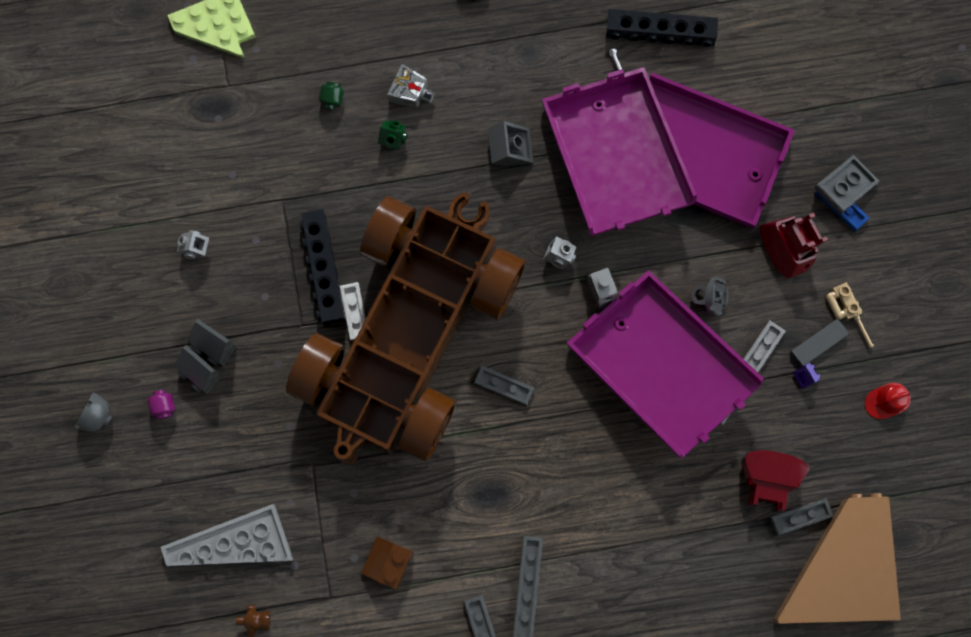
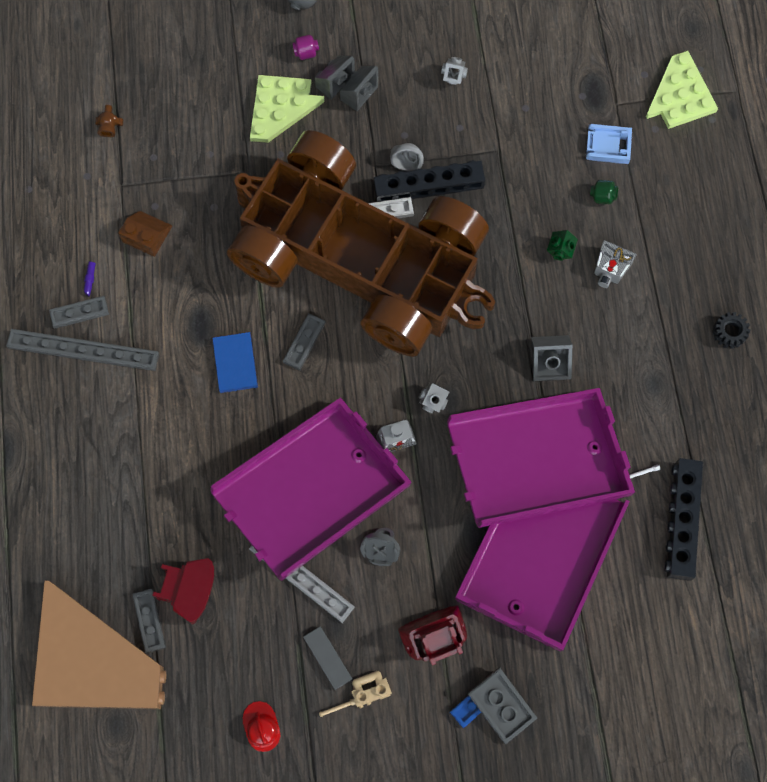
camera: 90 degrees right, 5 degrees down
light grey wing [160,504,294,566] -> none
dark purple tile [793,363,820,389] -> none
none -> dark purple piece [84,262,96,297]
none -> blue tile [213,332,258,393]
none -> yellowish green wing [250,75,325,143]
none -> light grey hair [390,143,424,172]
none -> light blue container [586,124,632,164]

